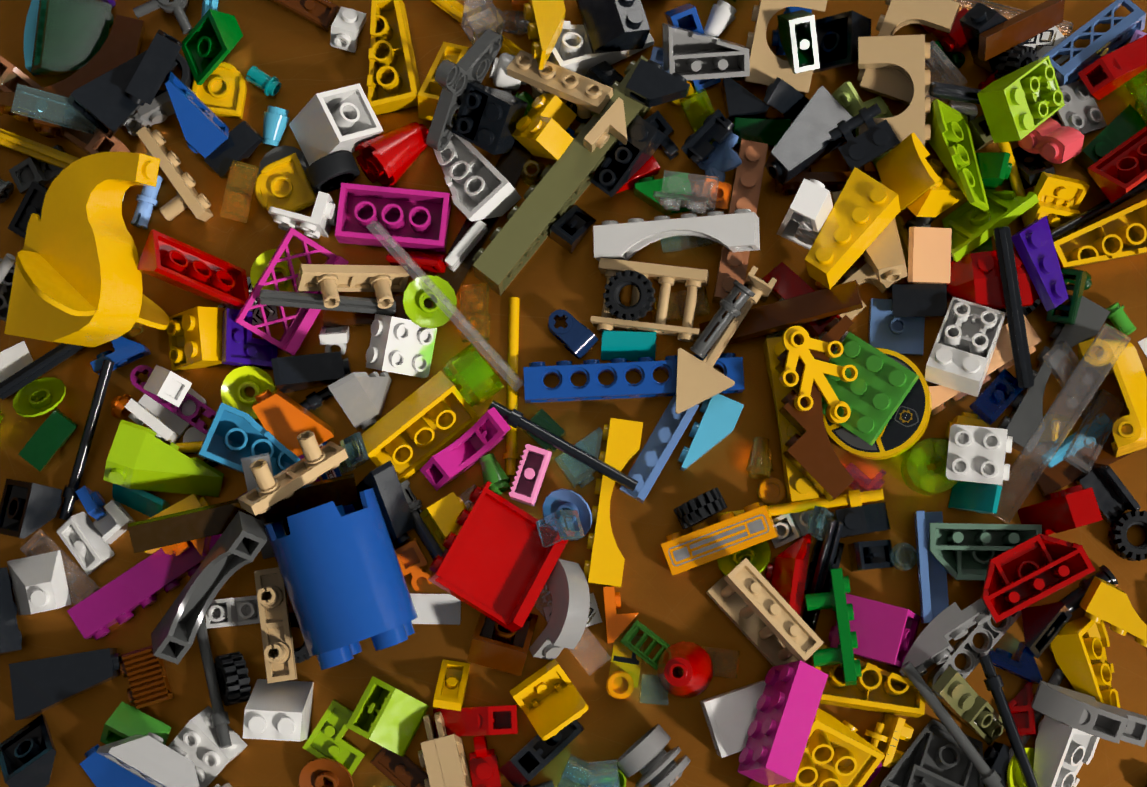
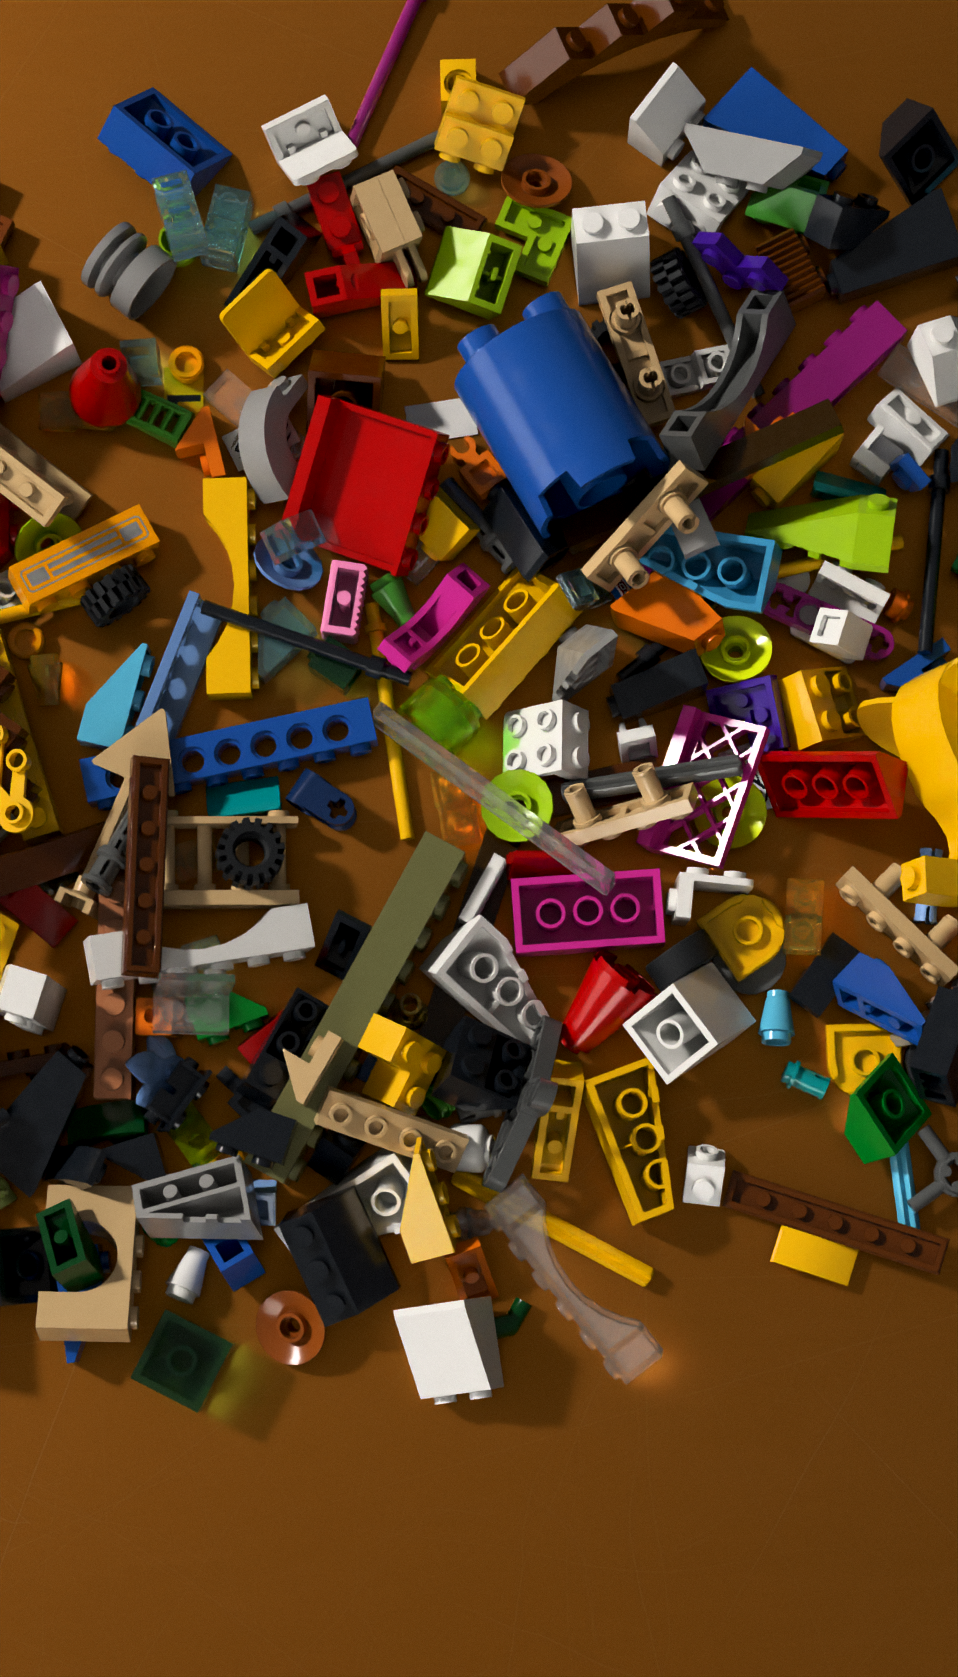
camera: 175 degrees right, 0 degrees up
none -> reddish brown tile [121,755,170,979]
none -> dark purple plate [692,232,789,291]
none -> black slope [804,191,890,250]

